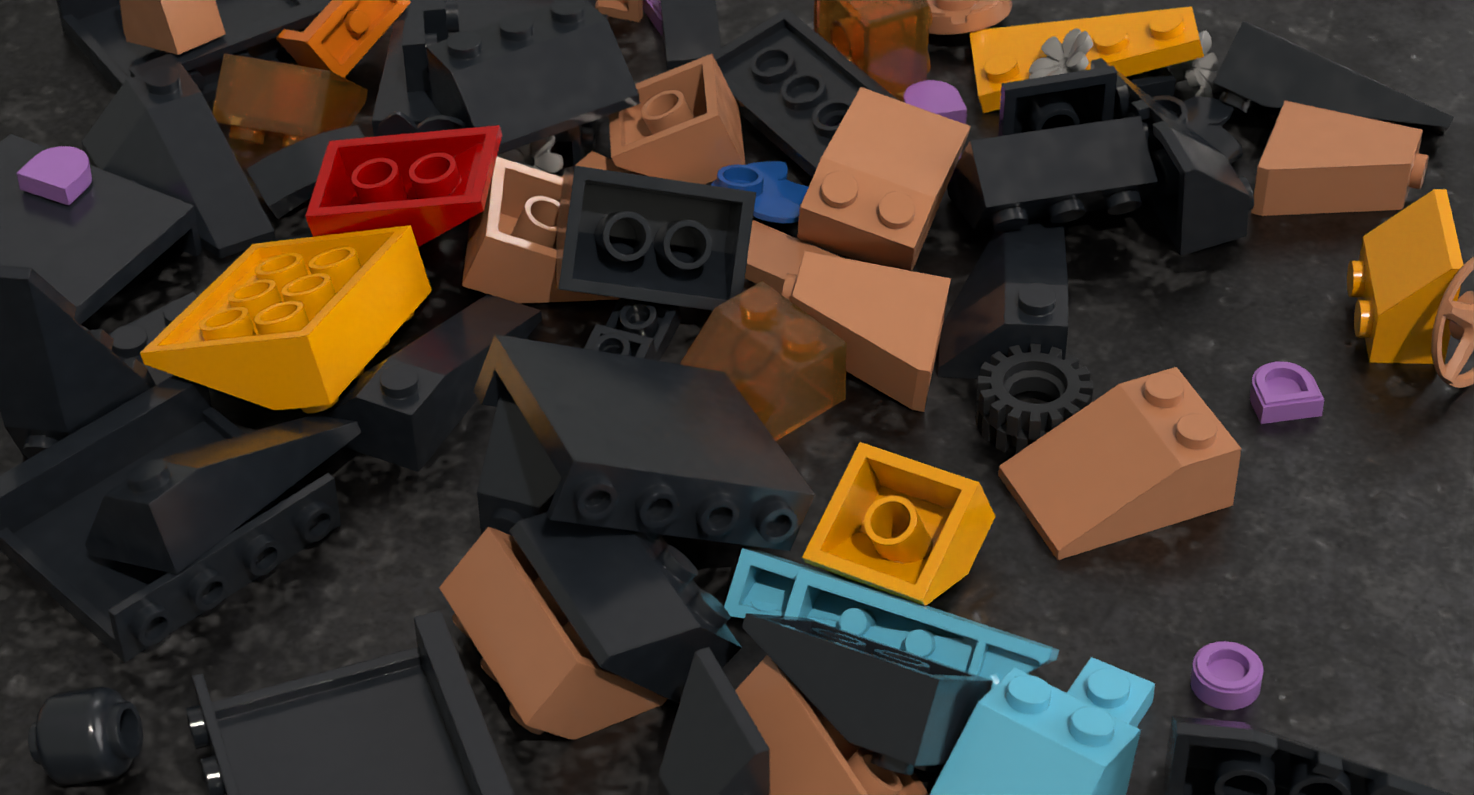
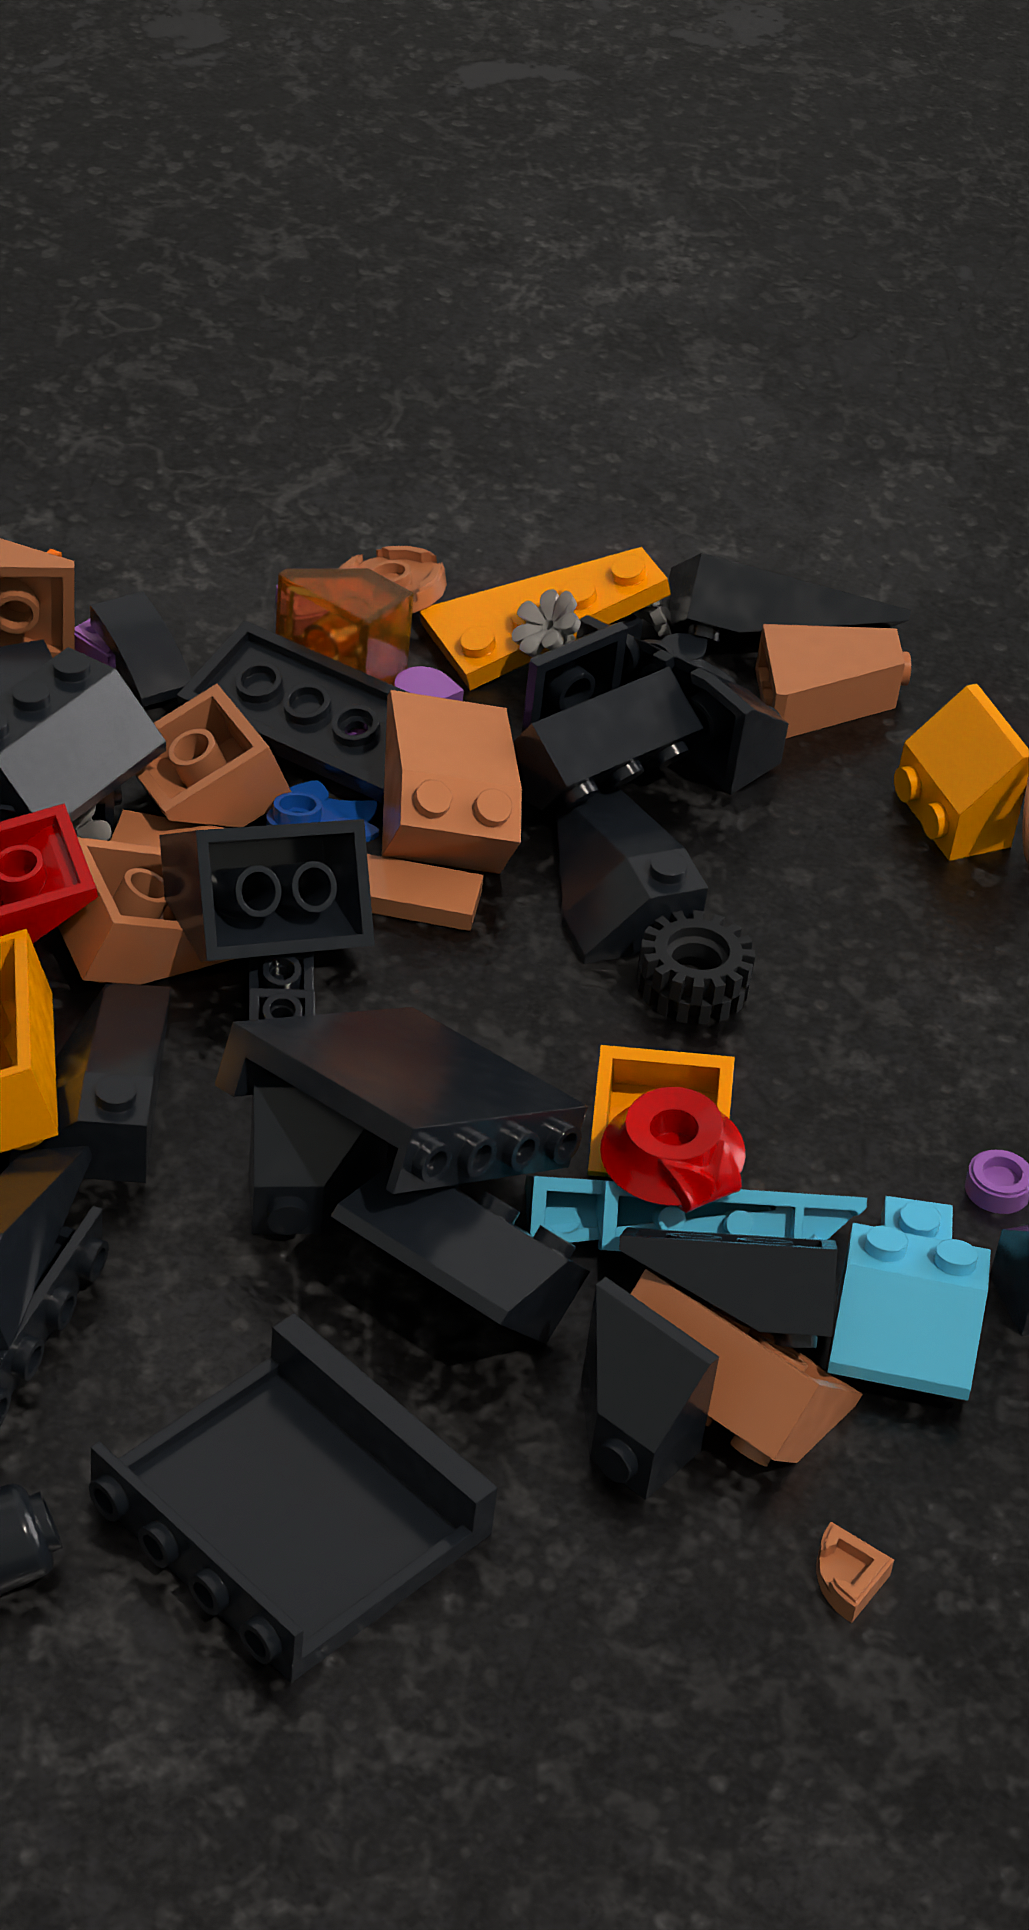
camera: 30 degrees left, 0 degrees up
nougat slope [439,527,668,740] -> none
clear orange slope [680,281,847,441] -> none
nougat slope [780,251,951,412] -> none
nougat slope [998,367,1241,560] -> none
medium lavender tile [1250,361,1324,424] -> none
none -> red piece [600,1087,745,1213]

